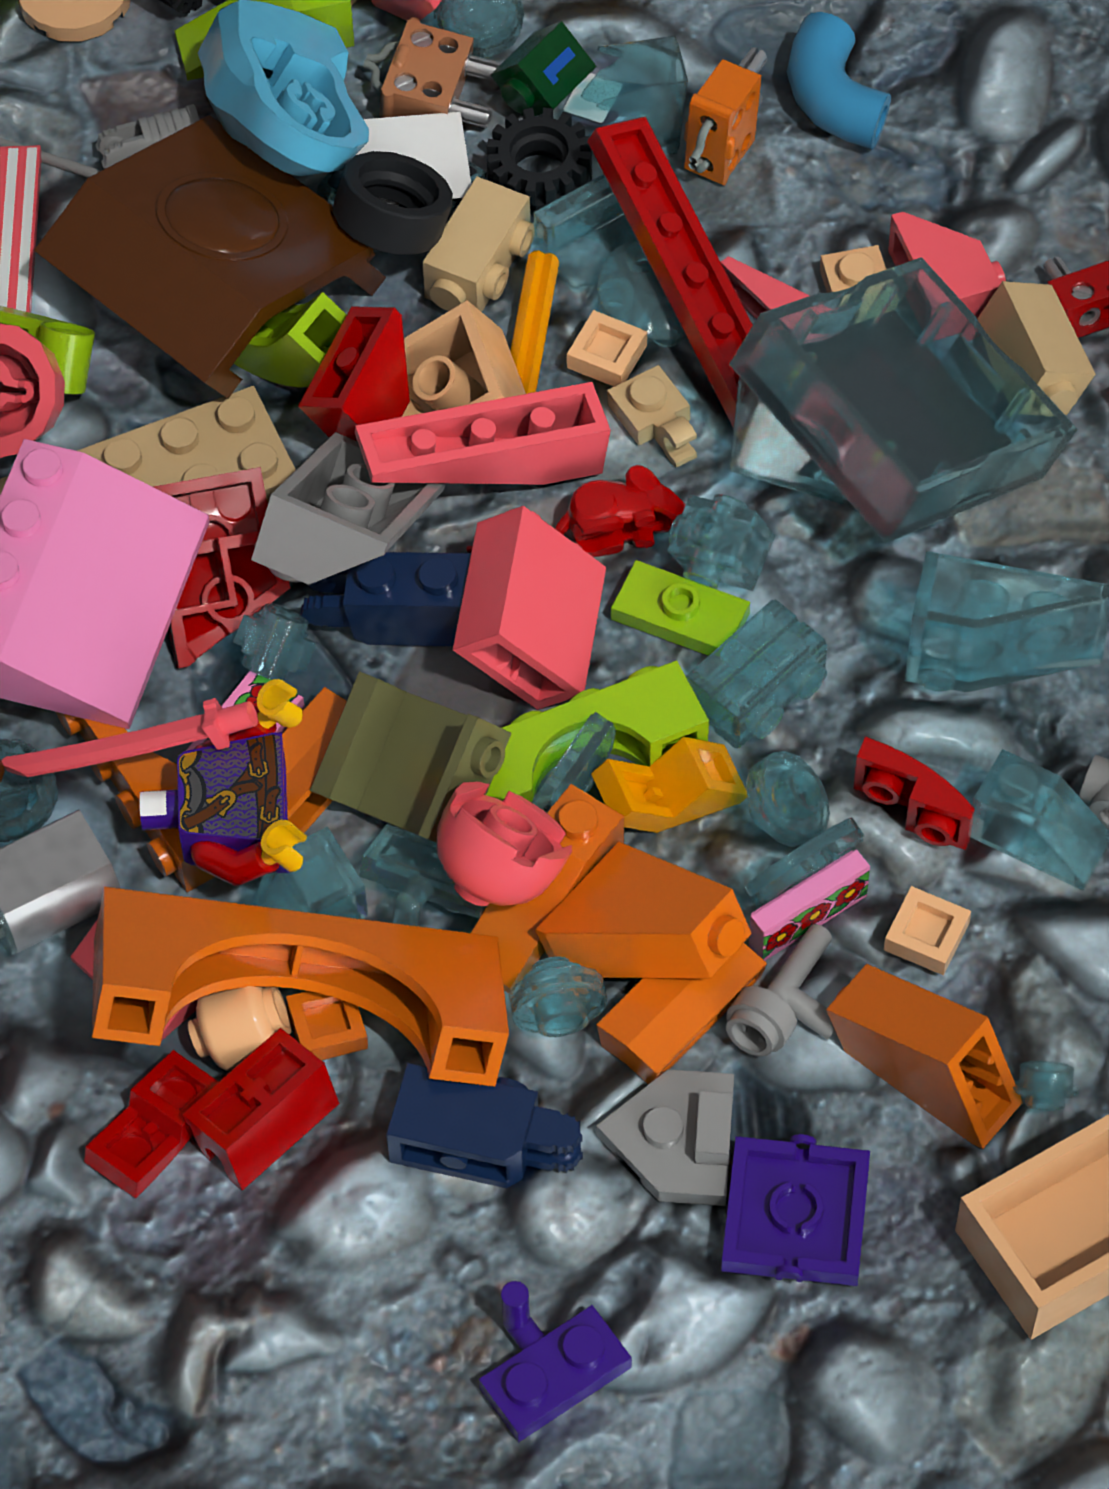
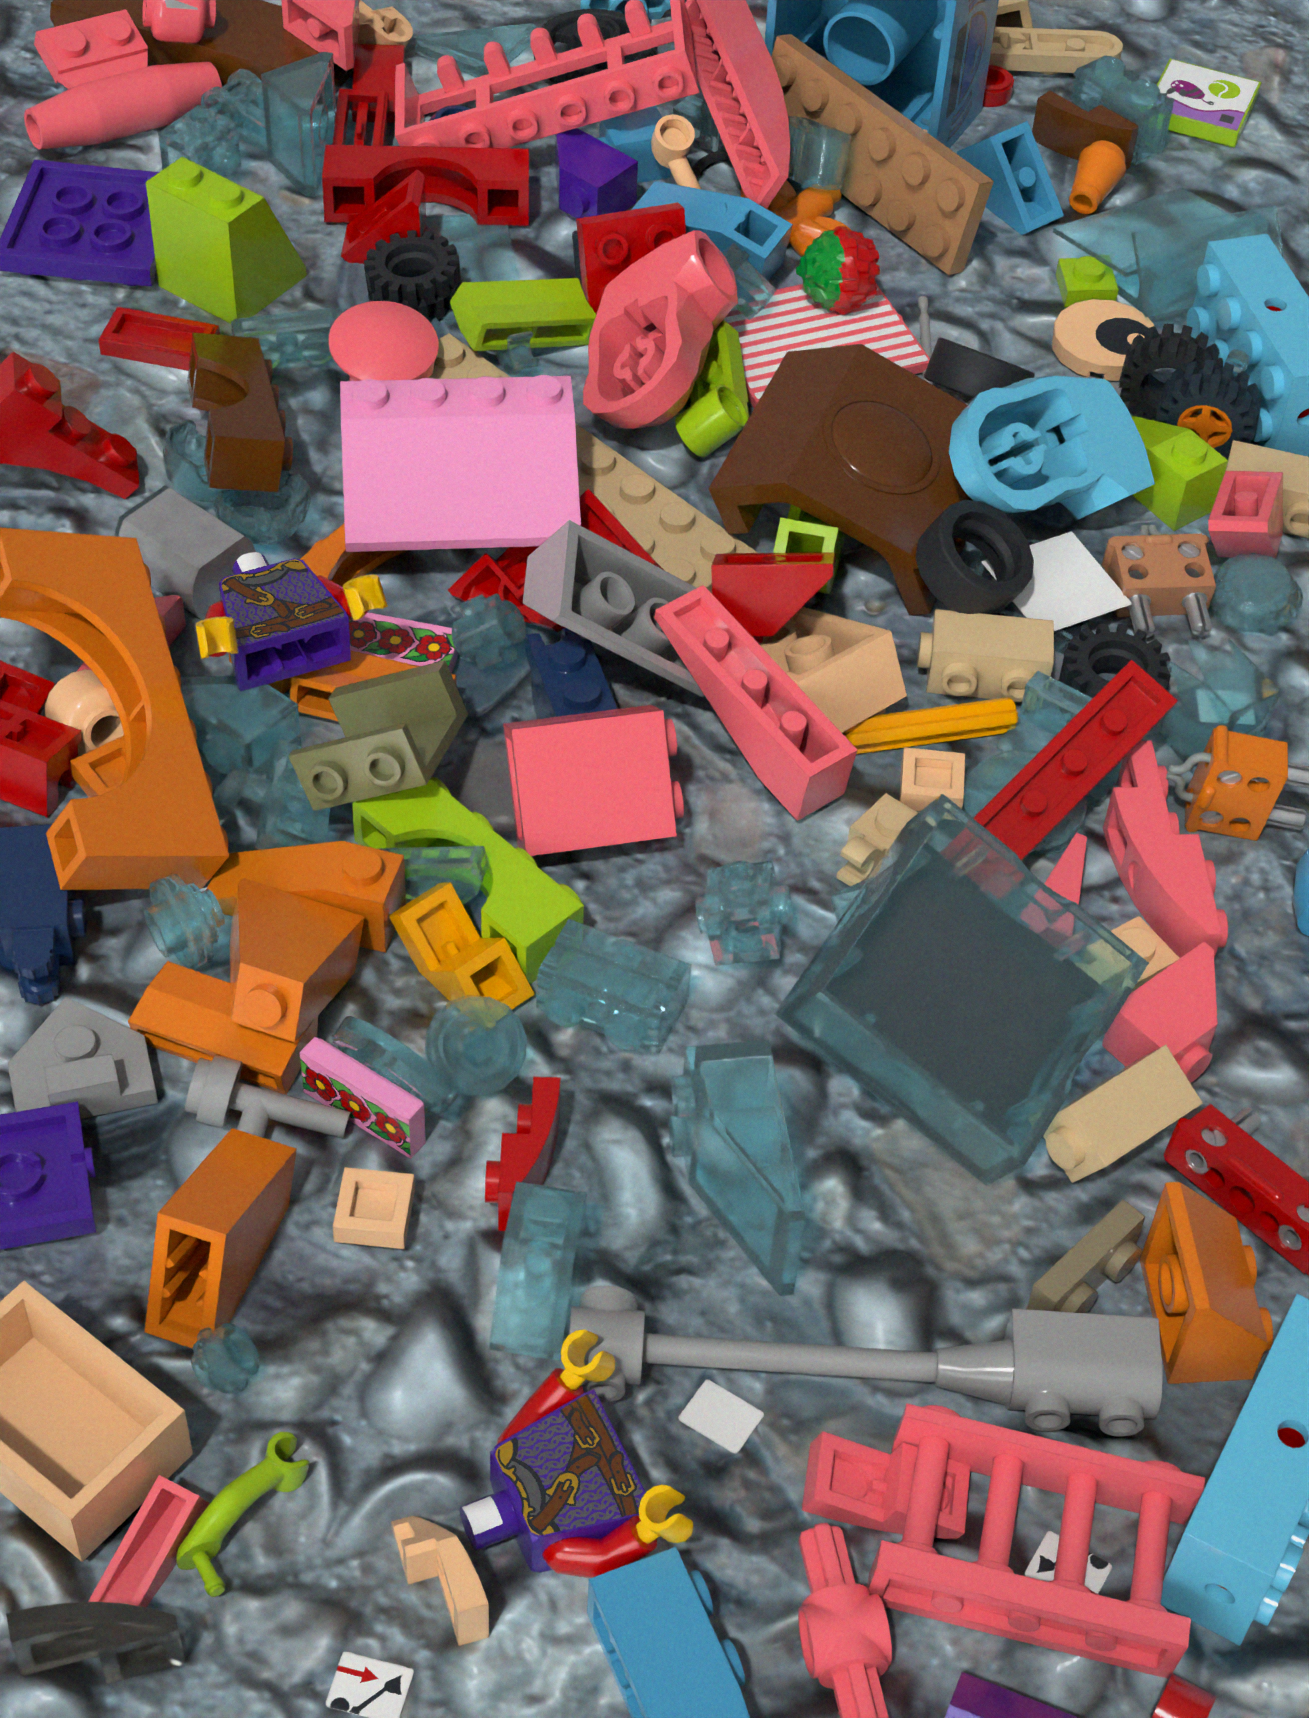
camera: 65 degrees right, 10 degrees down
coral sword [1,698,258,777] -> none
coral cylinder [437,782,572,906] -> none
red animal [466,465,693,557] -> none
dark green brick [490,21,597,117] -> none
lime plate [611,560,751,662] -> none
none -> black tyre [924,337,1035,399]
none -> coral slope [1103,741,1228,958]

